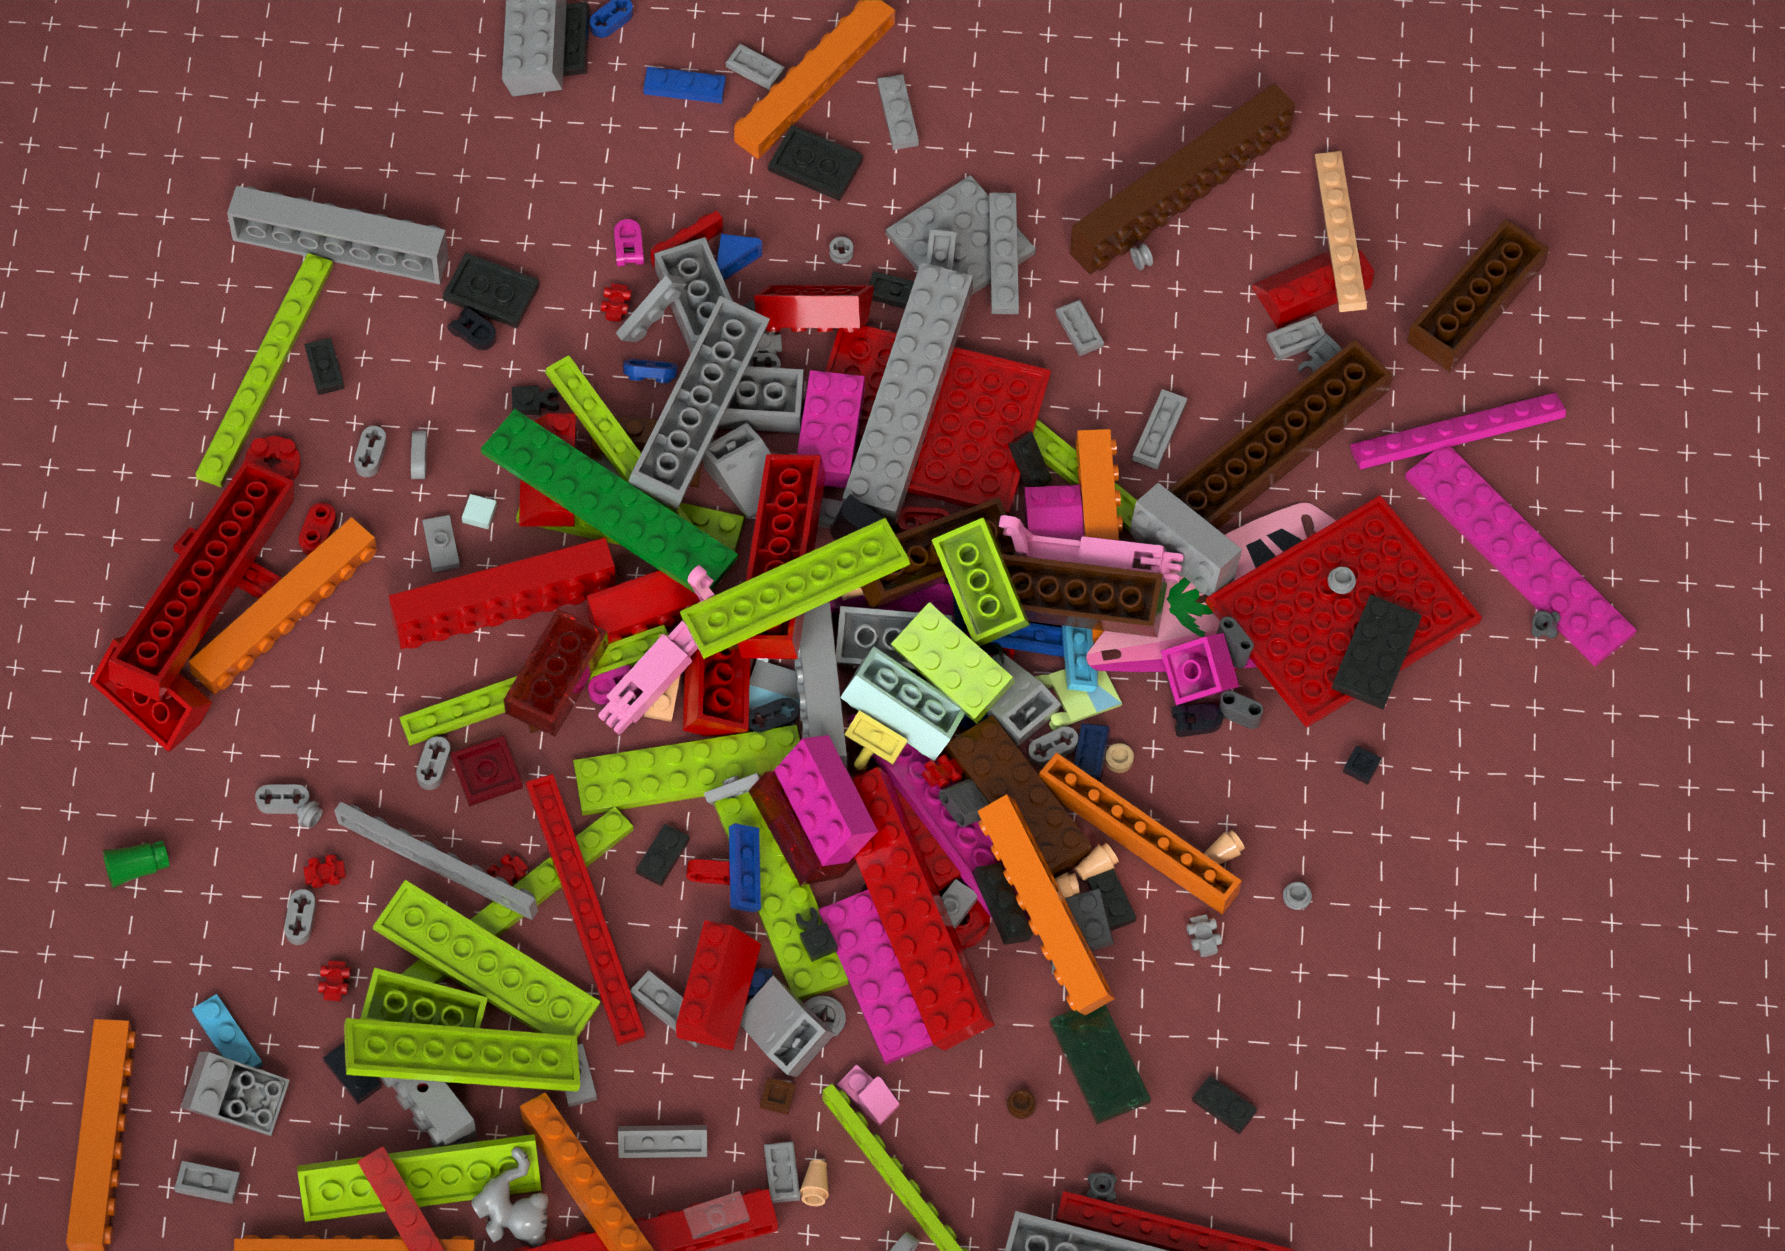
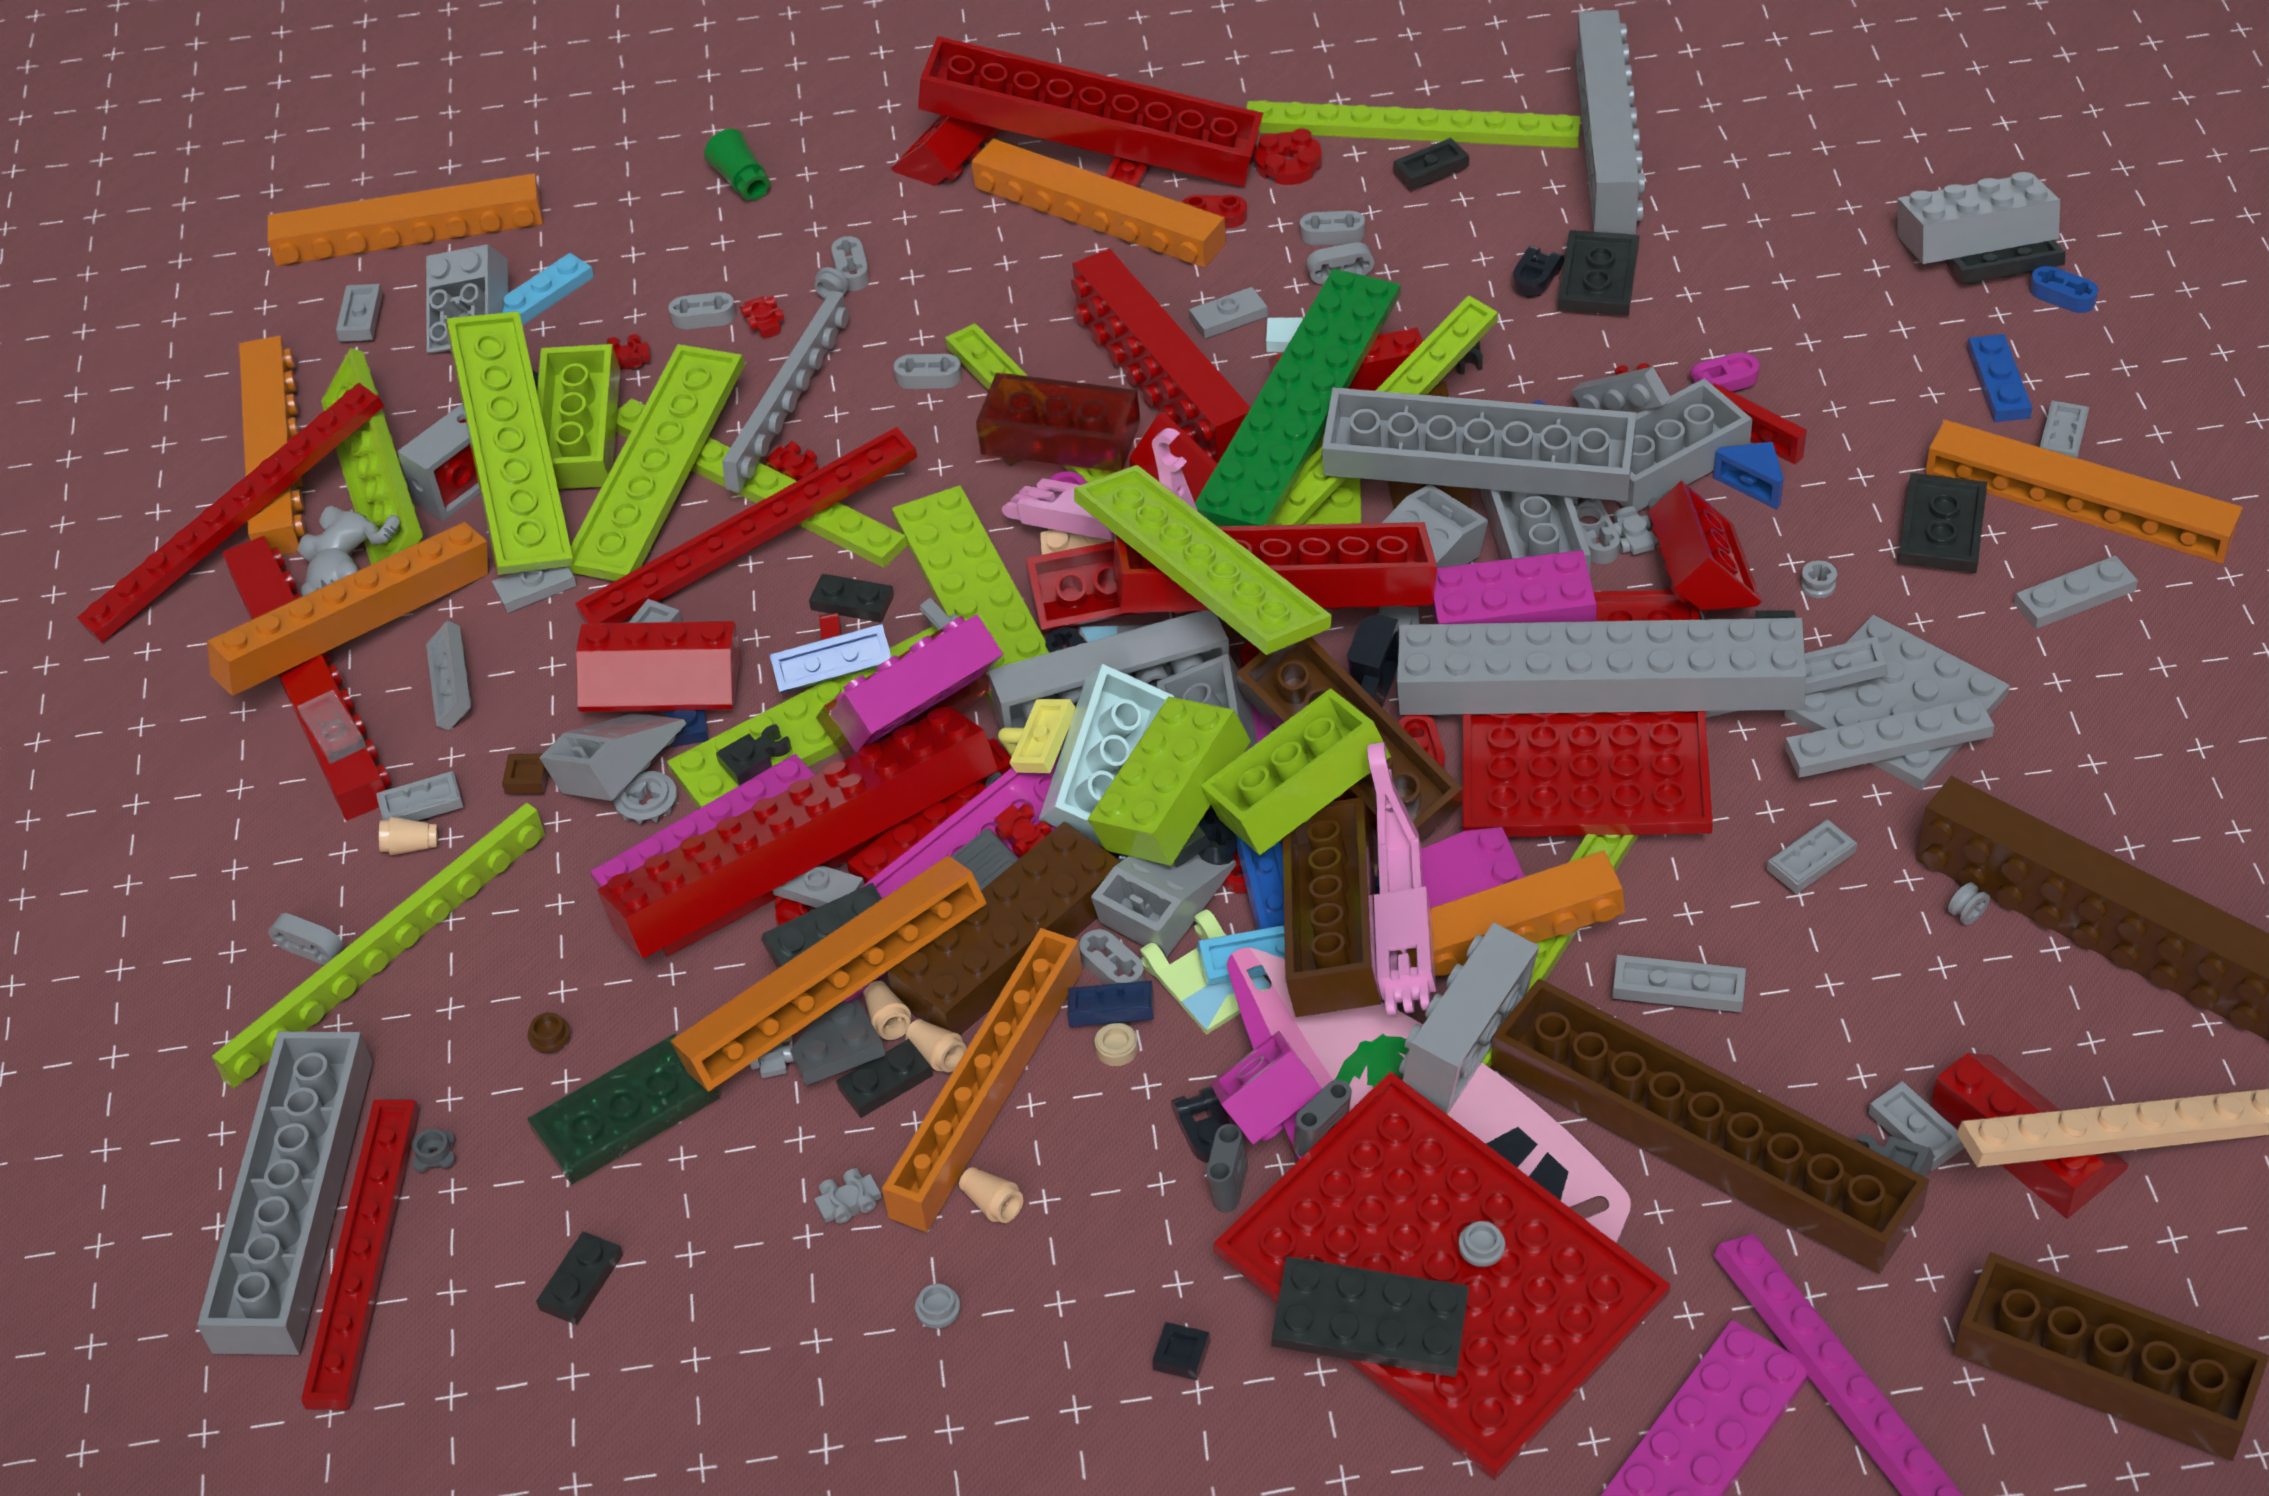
camera: 85 degrees right, 15 degrees down
dark red plate [450,735,523,806] -> none
bright pink slope [837,1065,900,1126] -> none
pearl dark grey plate [1008,431,1052,487] -> none

